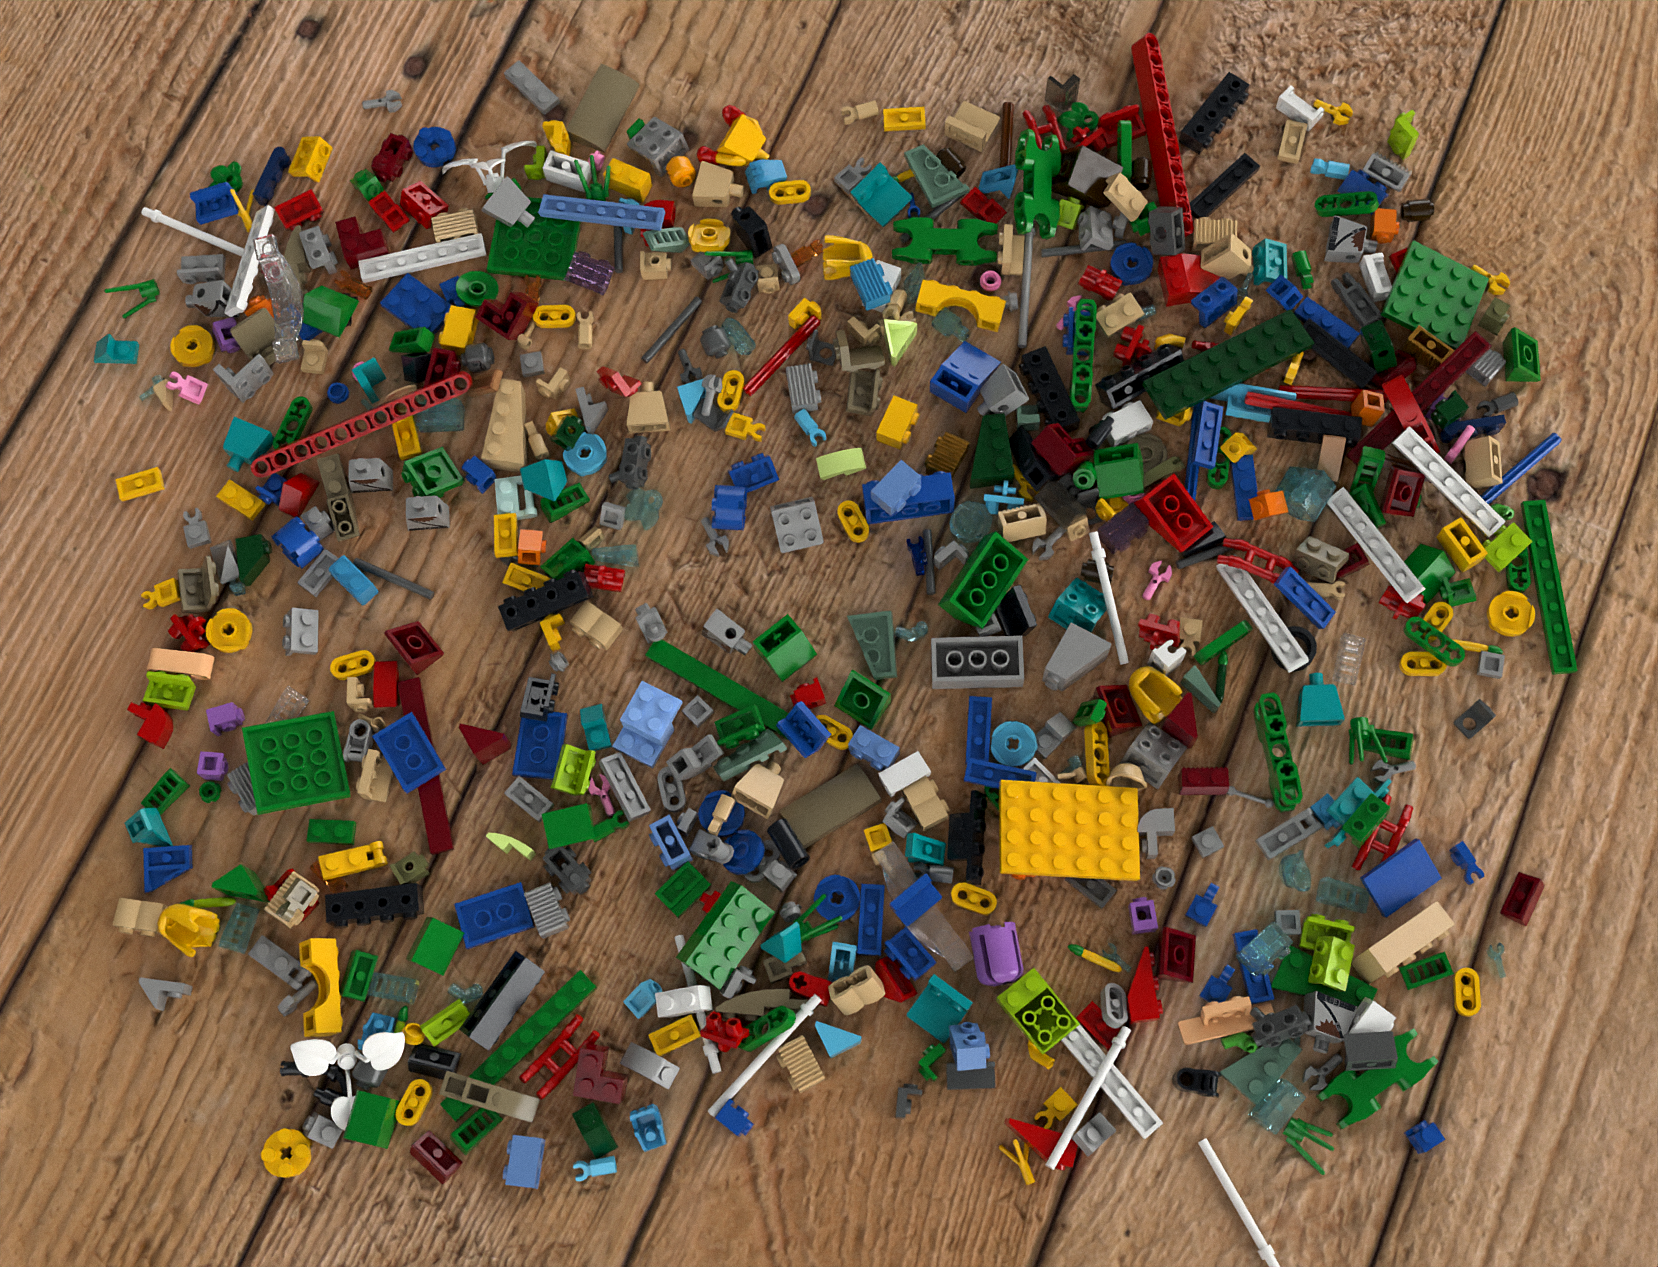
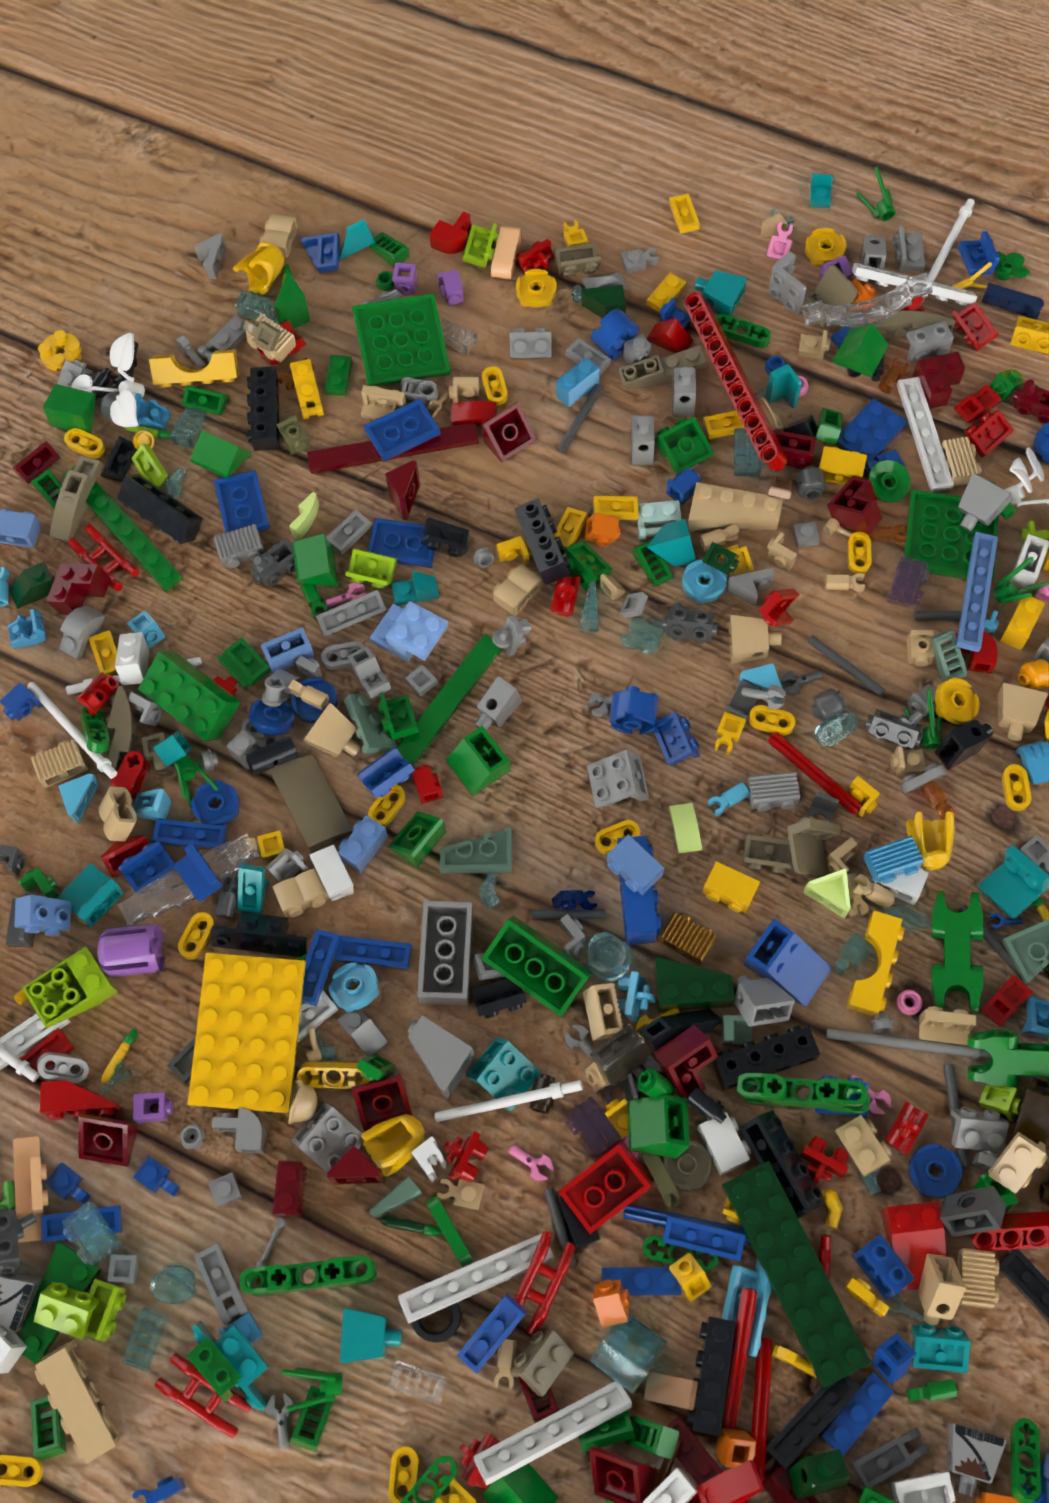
camera: 90 degrees right, 5 degrees down
blue tile [1360,839,1442,918] -> none

